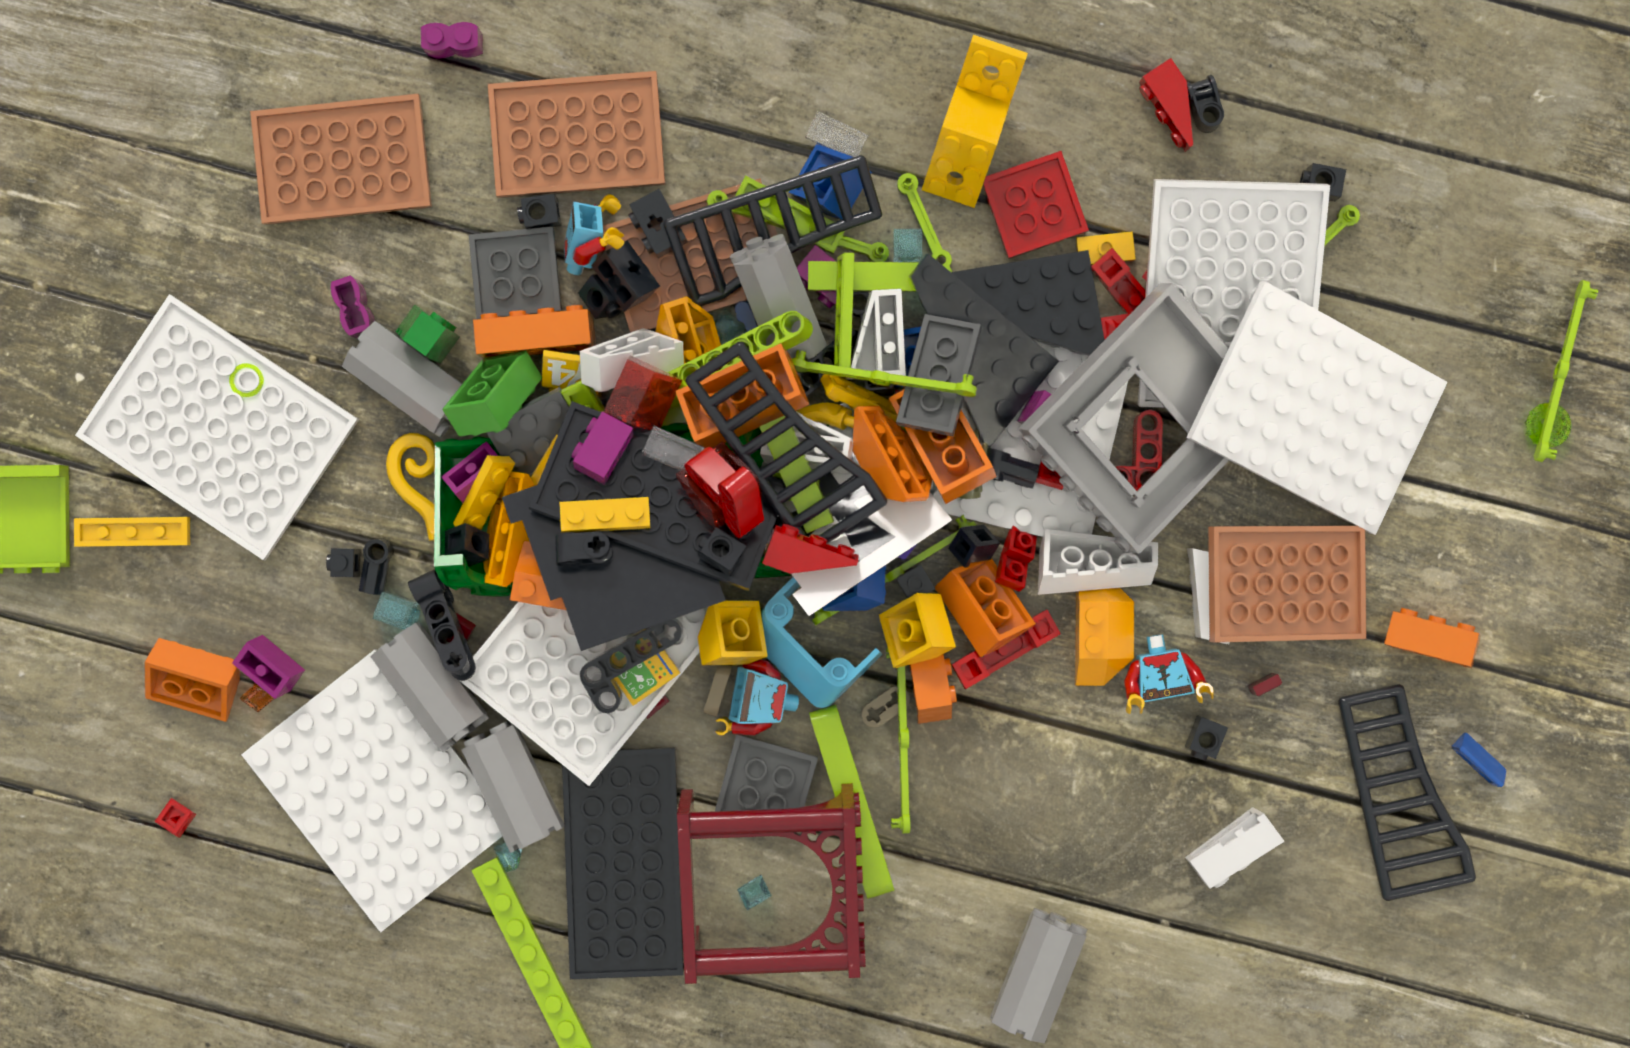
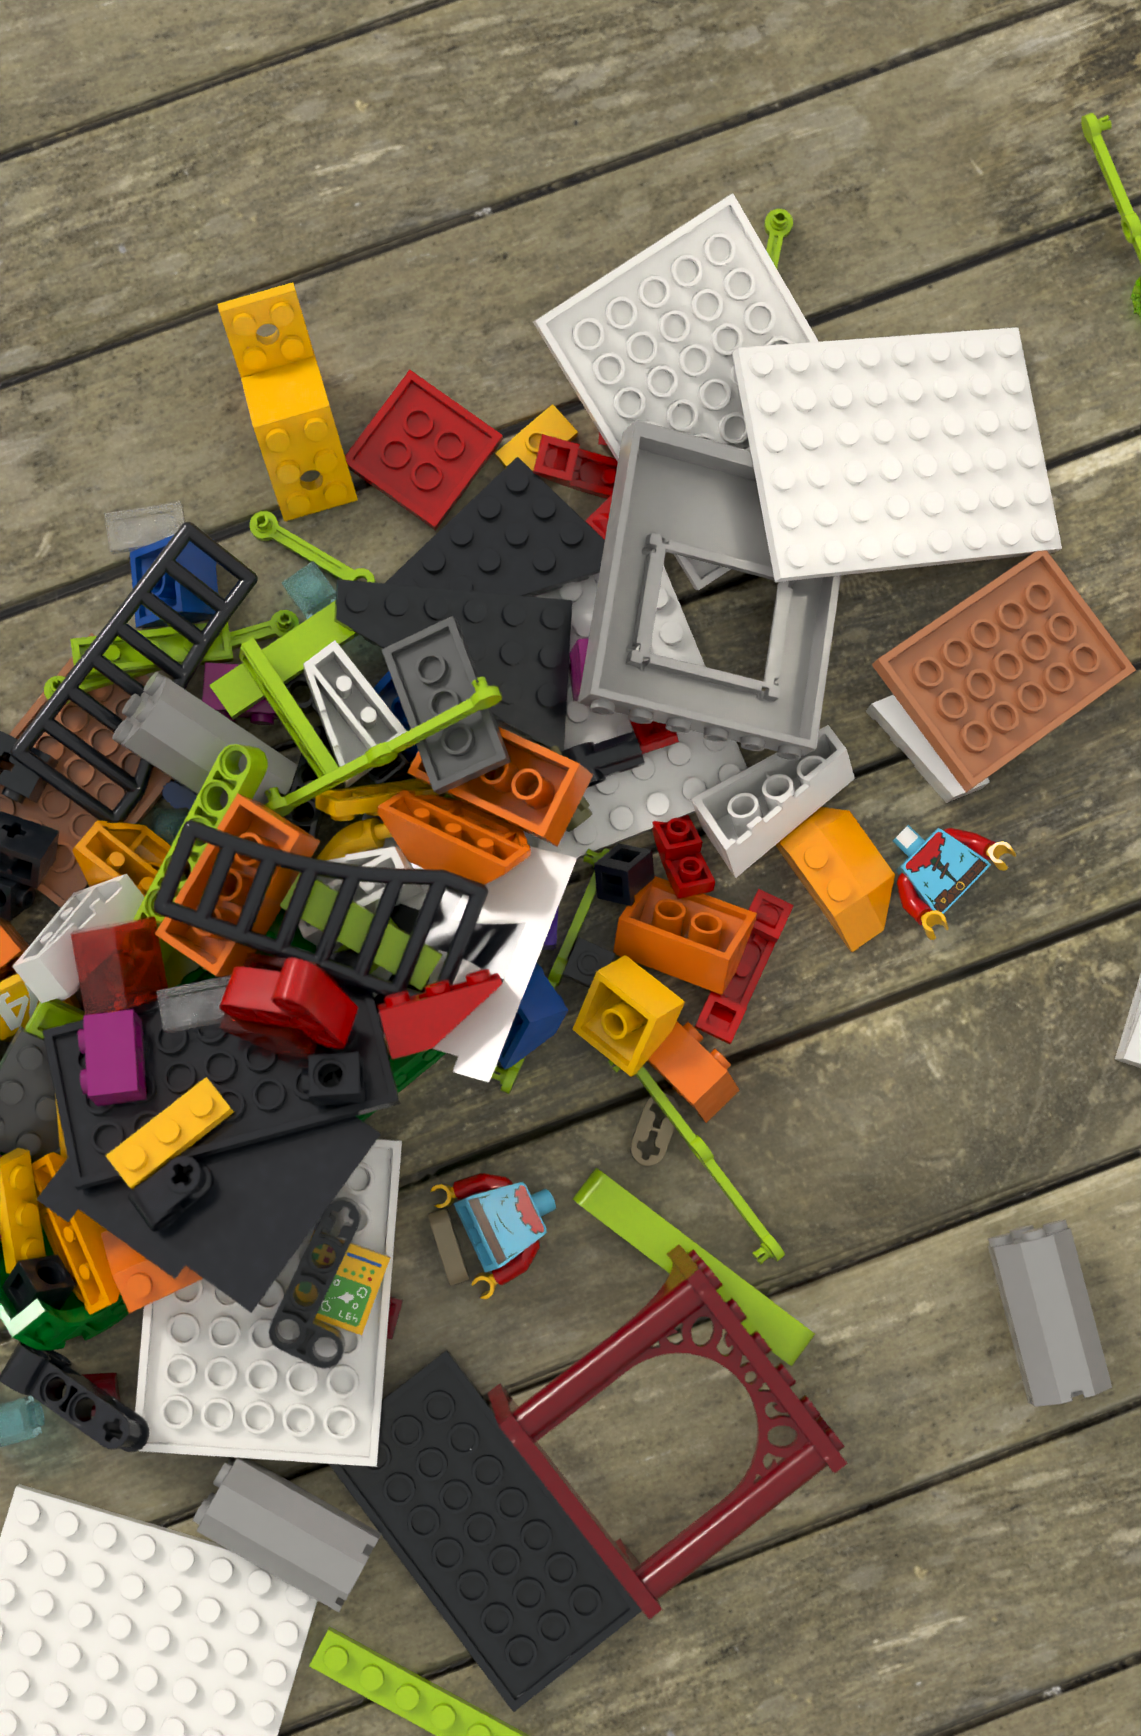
camera: 45 degrees left, 5 degrees down
light grey brick [370,622,489,752] -> none
clear light blue slope [494,843,522,872] -> none
yellow slope [697,601,768,665] -> none
dark grey plate [715,734,818,833] -> none
clear light blue slope [737,875,772,910] -> none
medium azure windscreen [761,577,882,708] -> none
red beam [1116,410,1163,491] -> none
red slope [1139,58,1193,152] -> none
black brick [1185,715,1228,761] -> none
black piece [1187,75,1224,133] -> none
dark red tile [1247,673,1282,696] -> none
black brick [1300,163,1347,202] -> none

